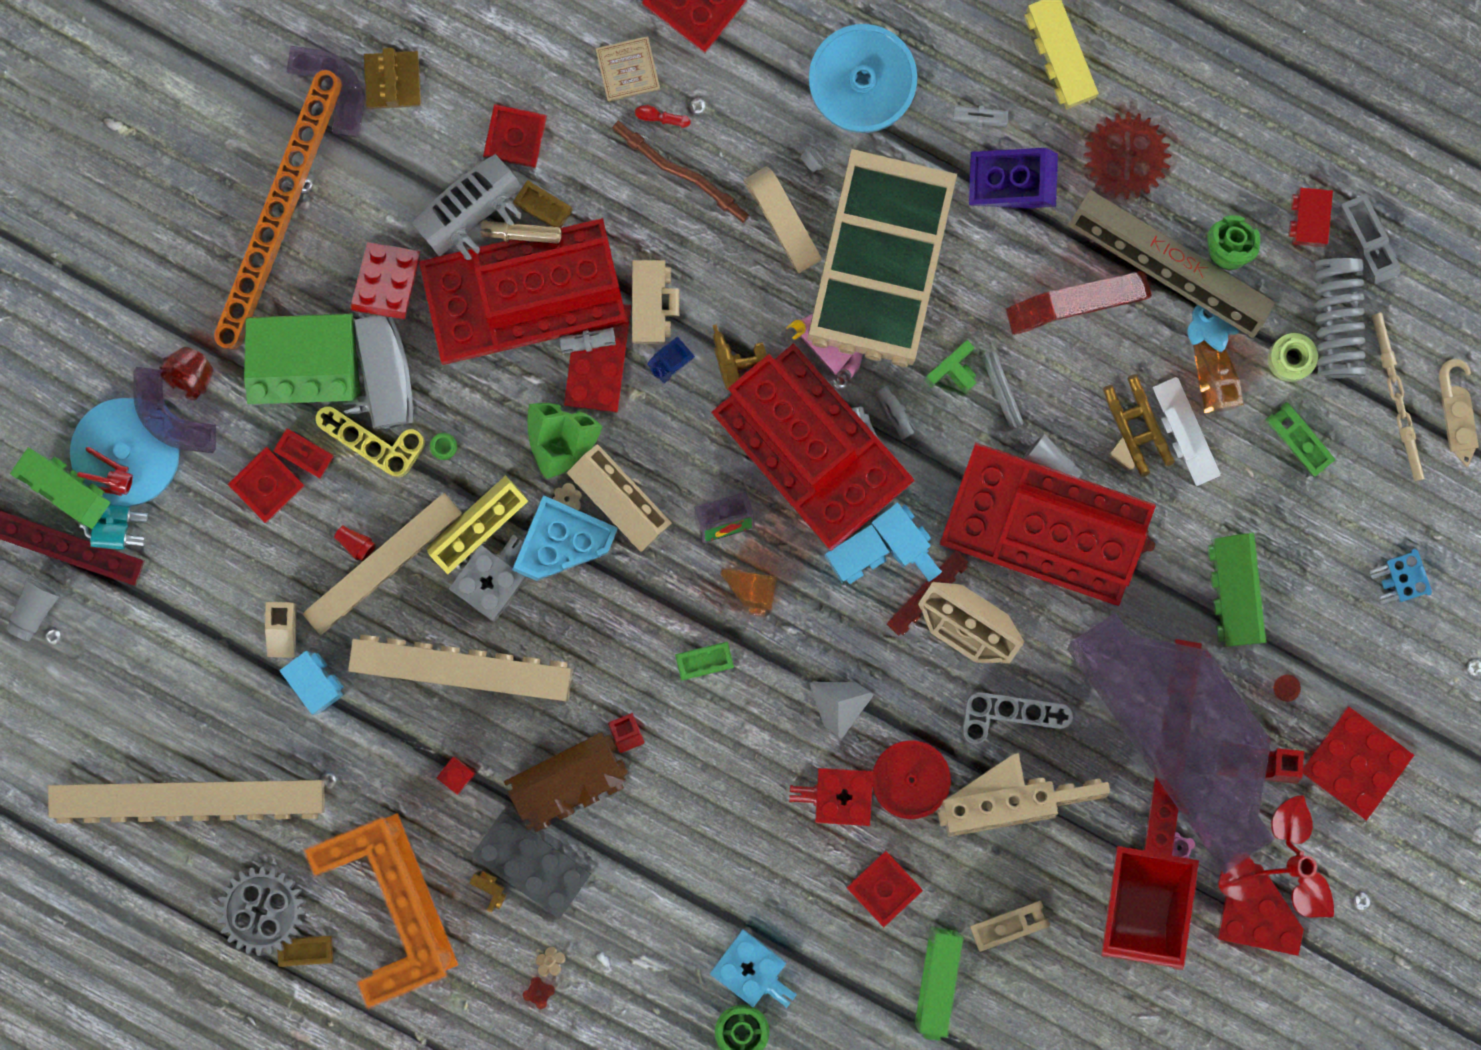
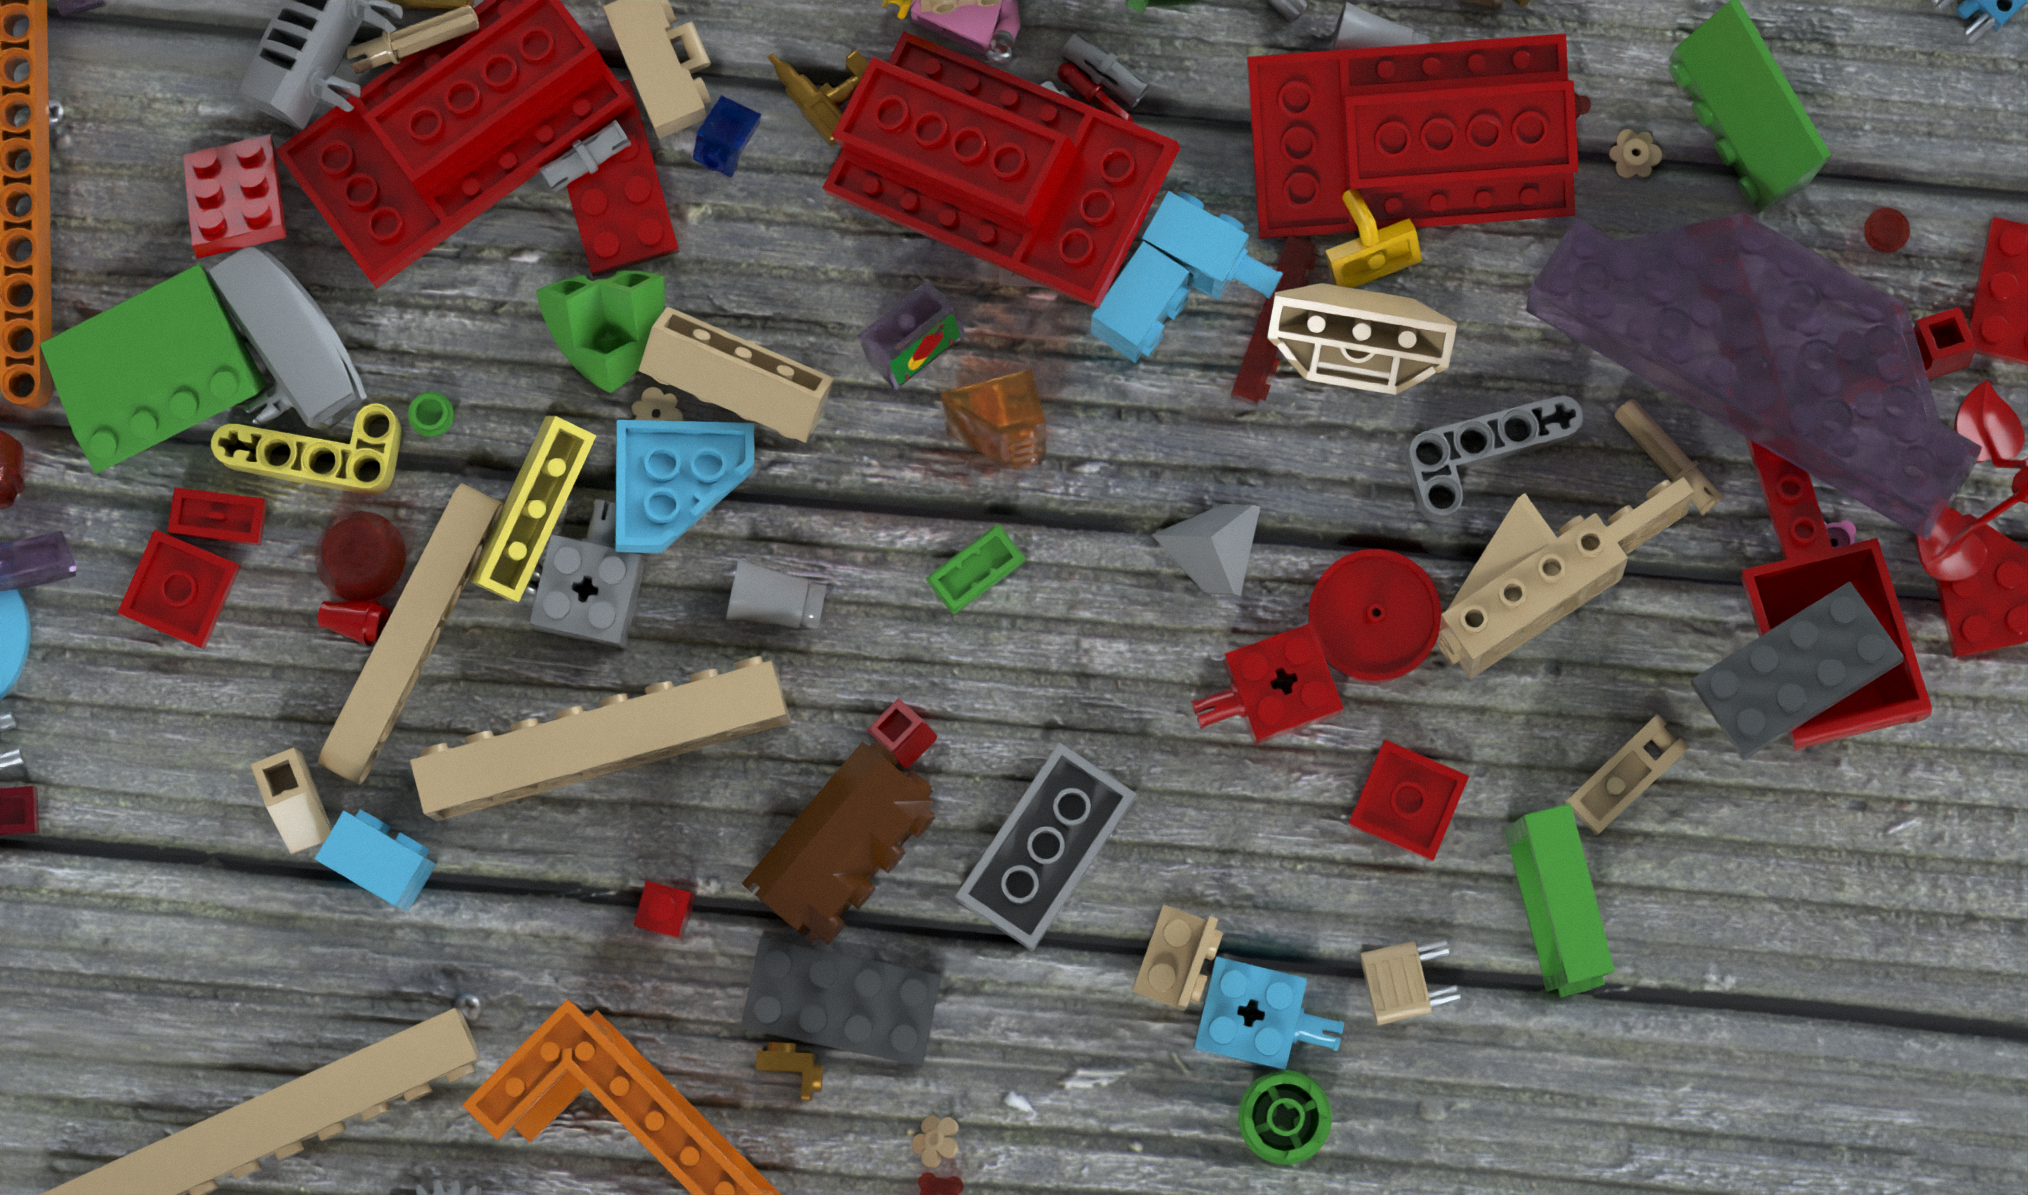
camera: 20 degrees left, 5 degrees down
none -> clear red cone [315,511,406,601]
none -> light grey plant [726,558,827,629]
none -> light grey brick [955,742,1137,952]
none -> red piece [1057,62,1135,123]
none -> tan bracket [1132,904,1223,1011]
none -> yellow plate [1325,189,1422,288]
none -> tan piece [1360,940,1461,1026]
none -> tan plant [1609,129,1662,179]
none -> tan axle [1614,399,1725,516]
none -> dark grey plate [1691,581,1904,760]

